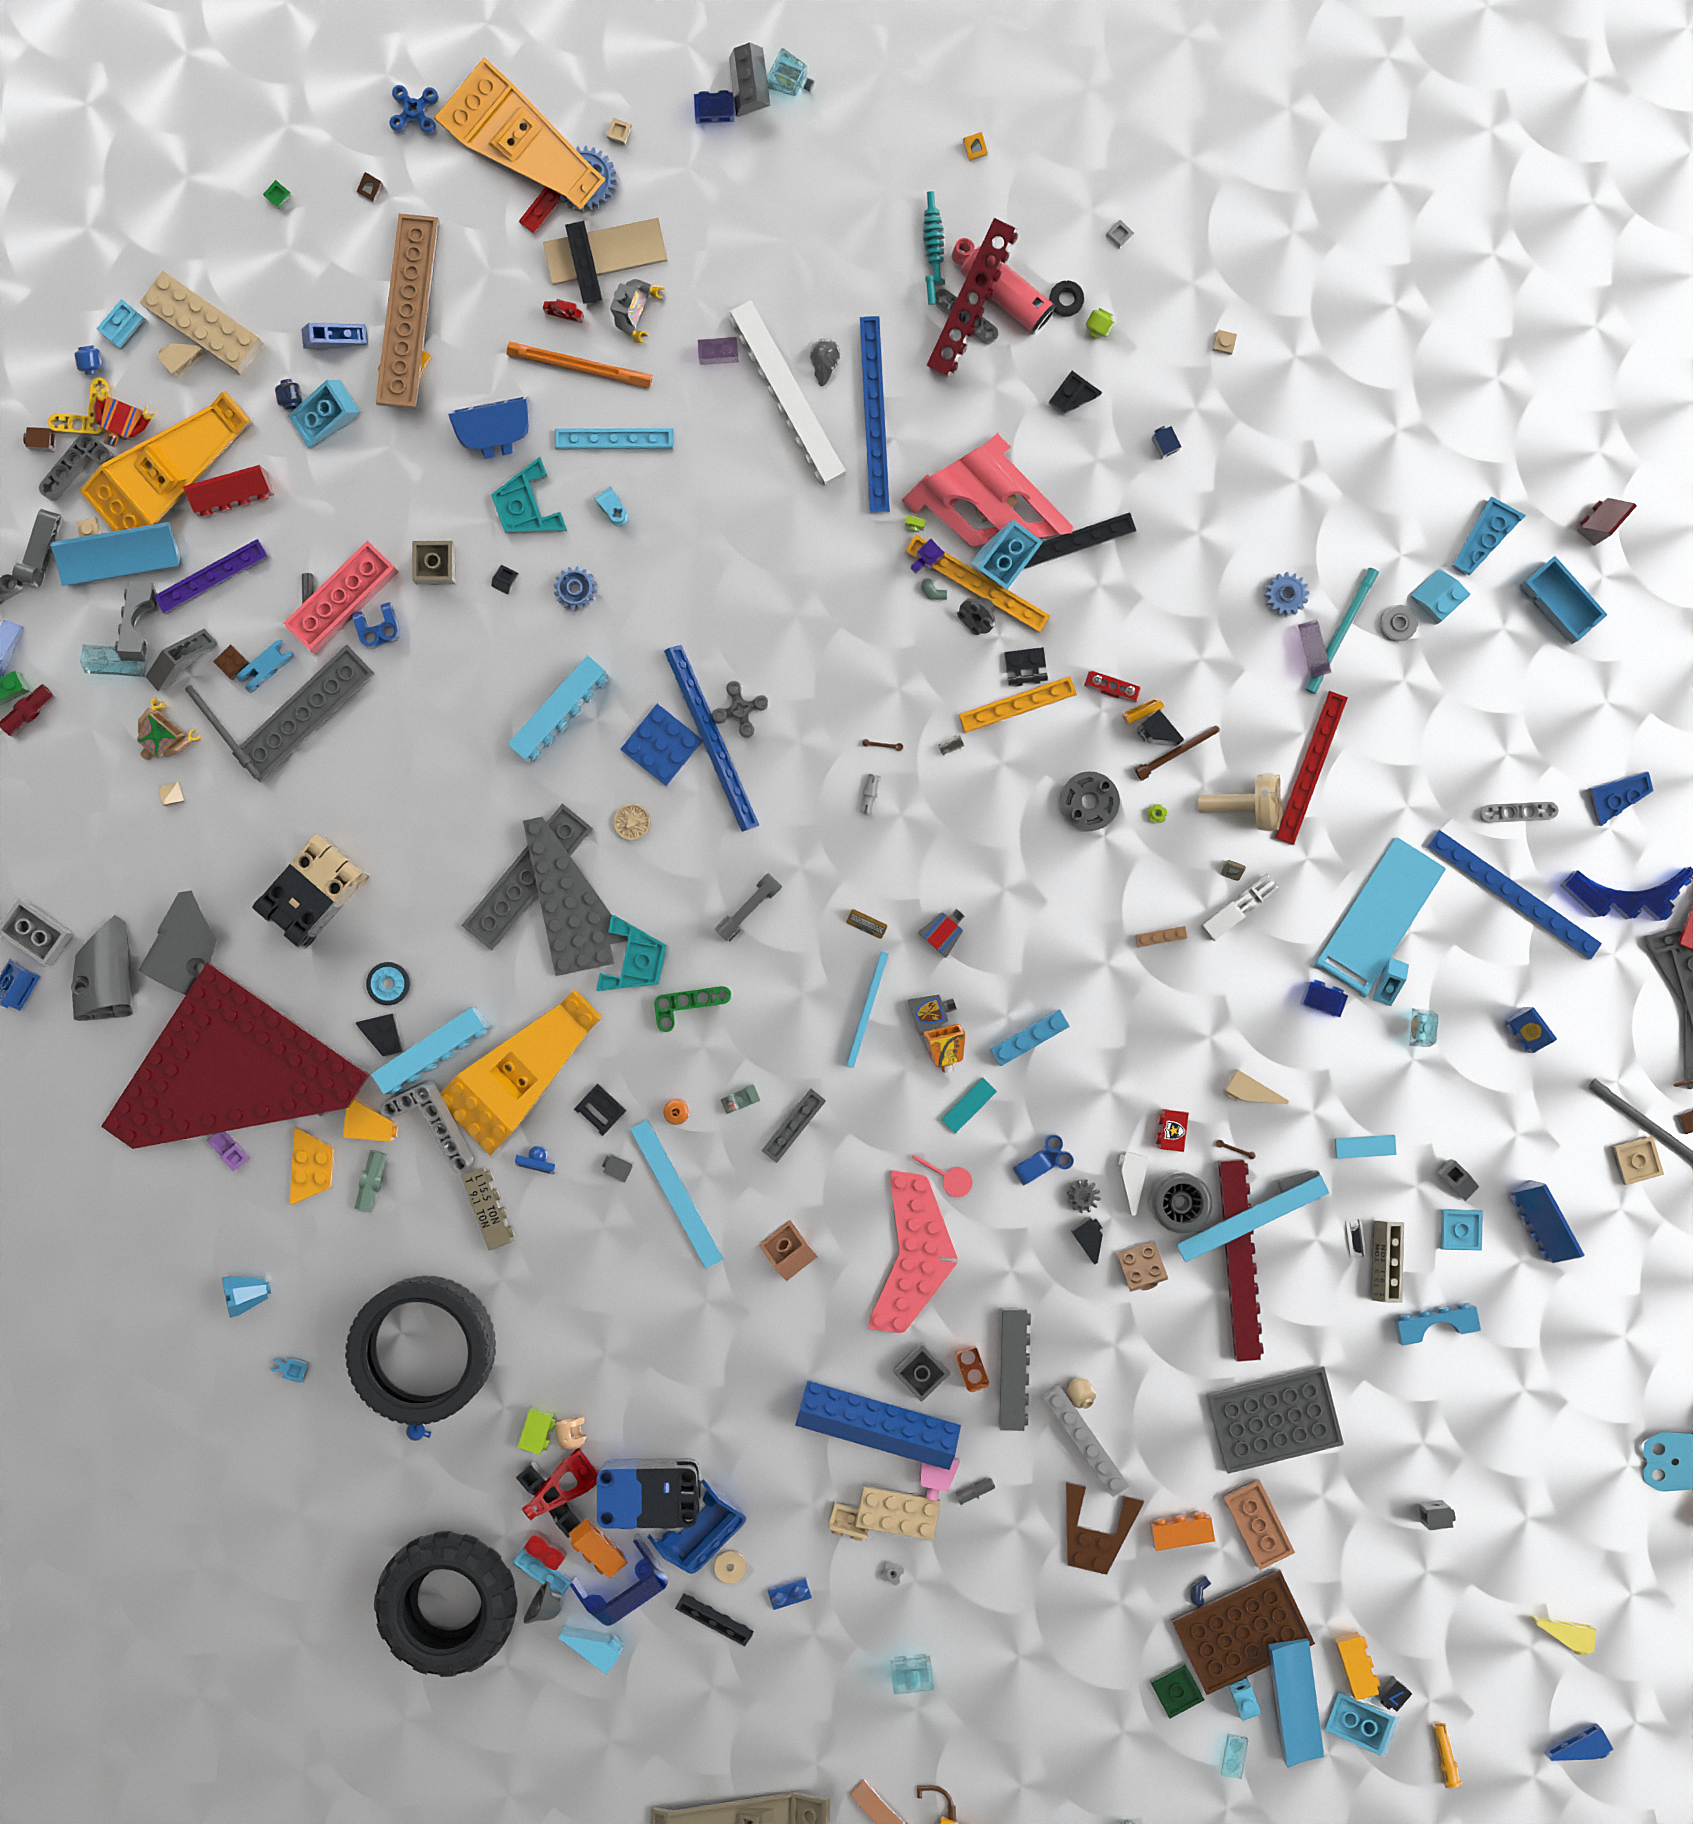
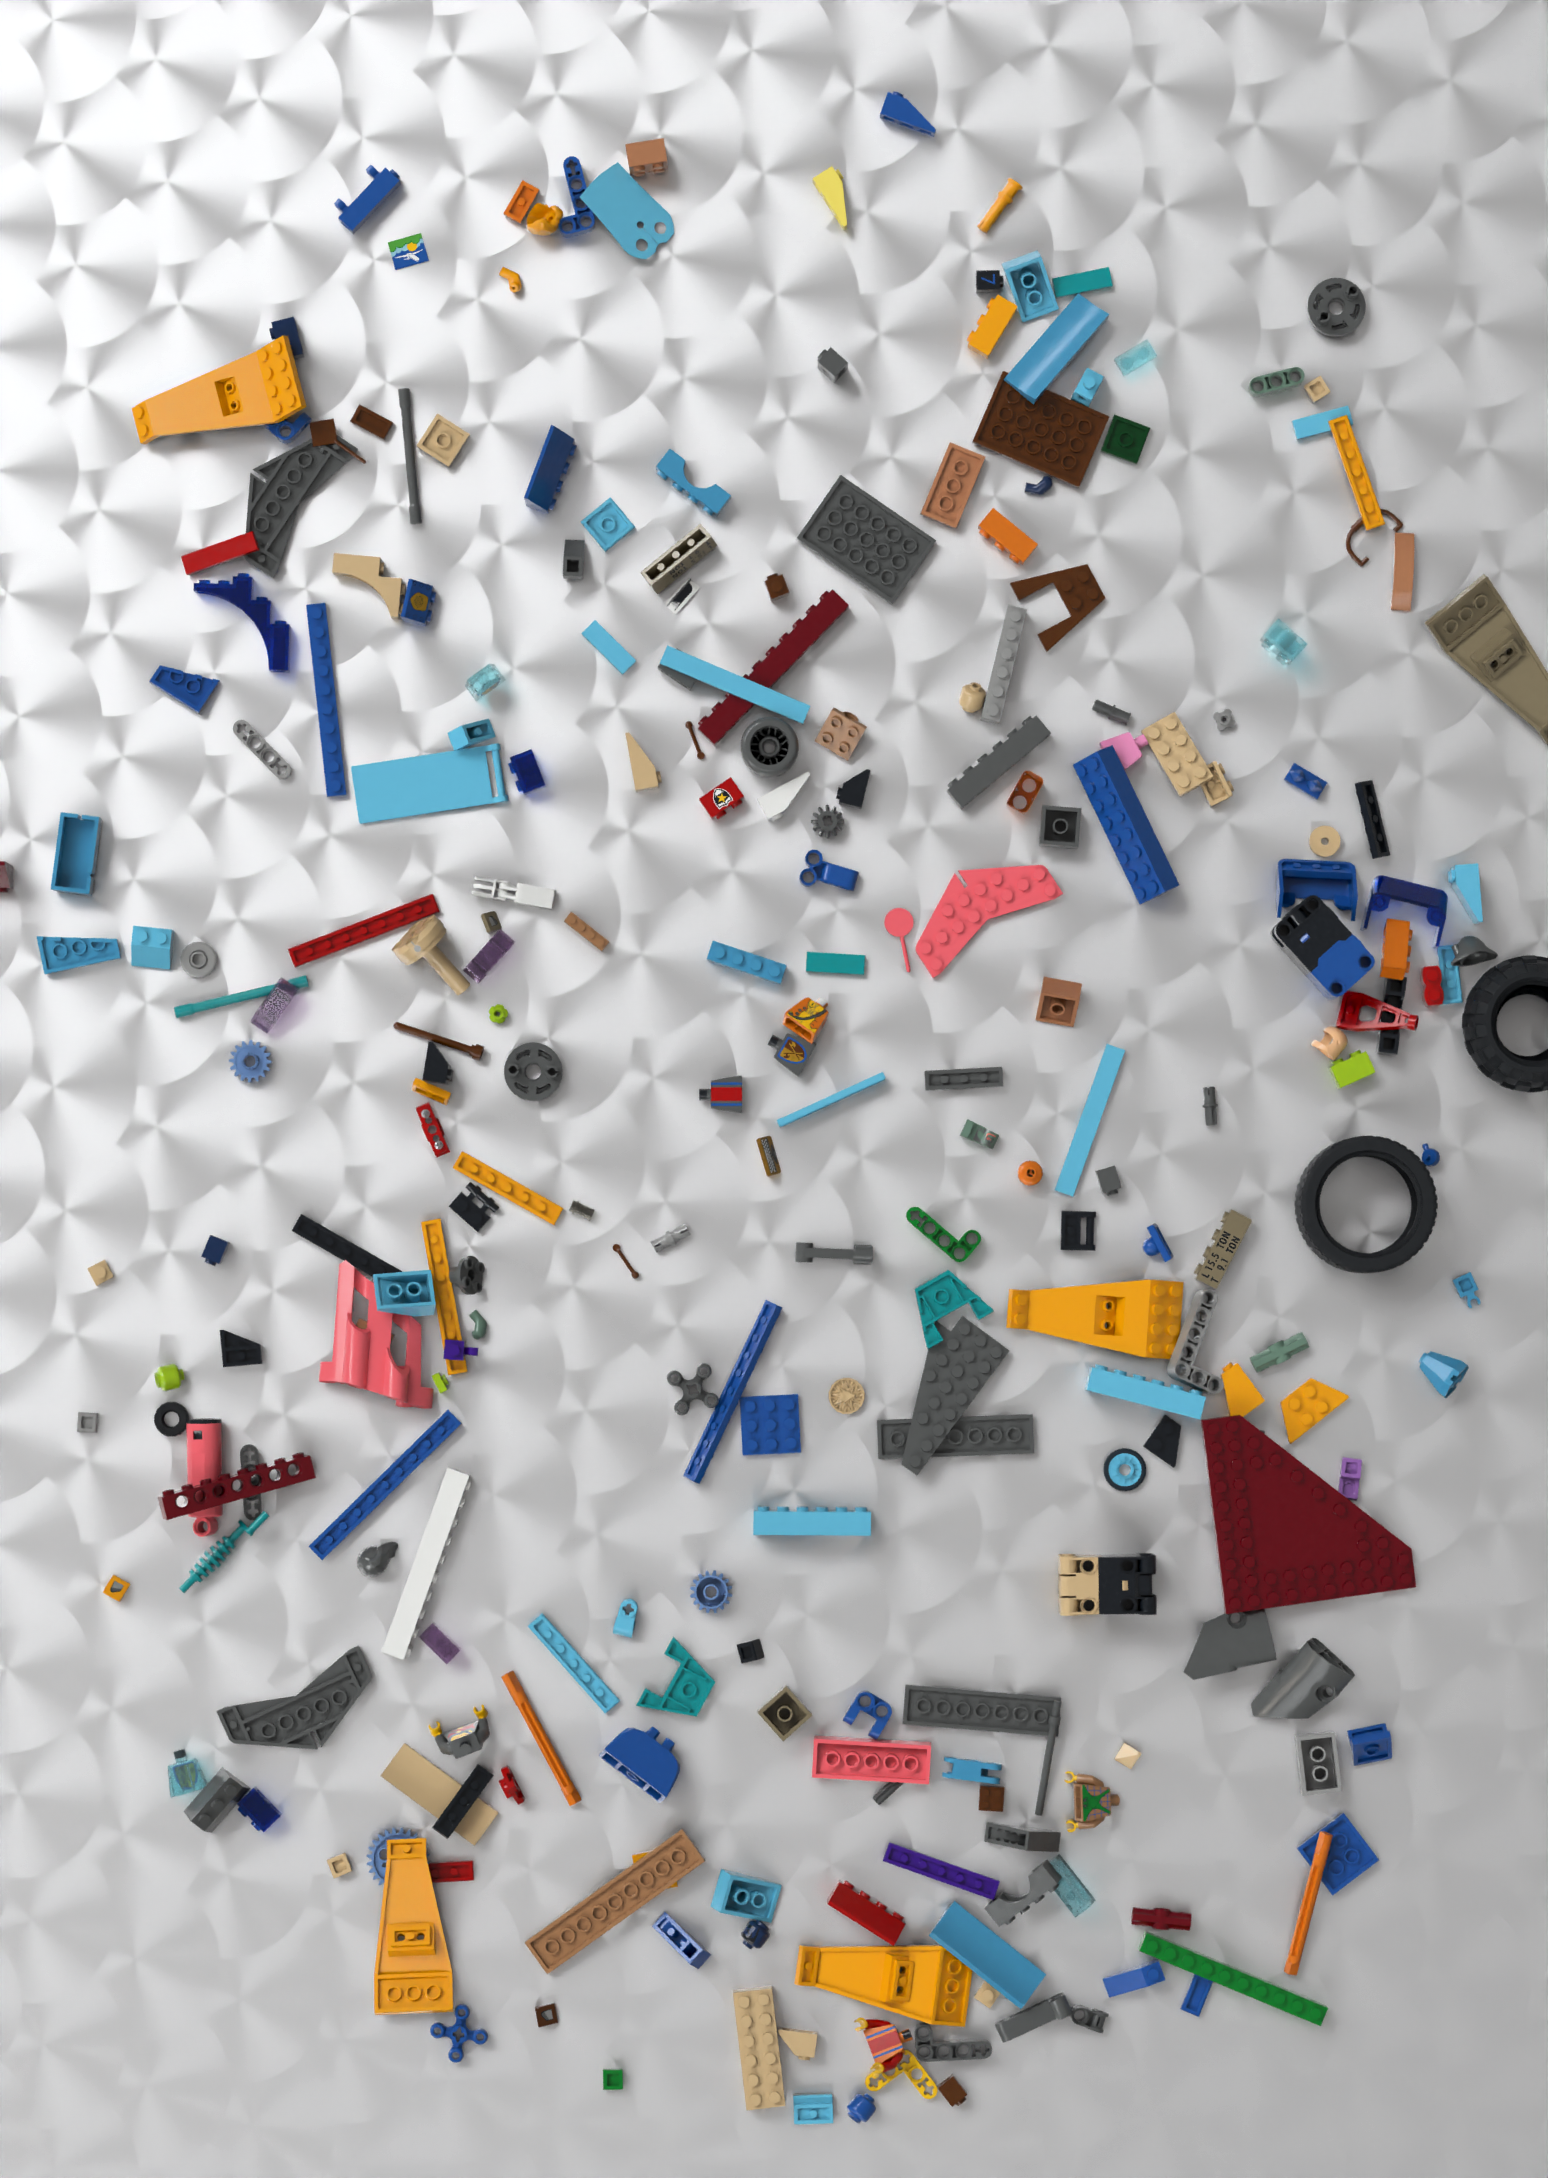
camera: 130 degrees left, 0 degrees up
none -> dark grey wing [216,1645,372,1749]
none -> tan arch [332,553,406,619]
none -> clear purple beam [463,929,515,983]
none -> reddish brown brick [764,573,789,602]
none -> teal tile [1052,267,1113,298]
none -> dark grey axle [1202,1087,1218,1126]

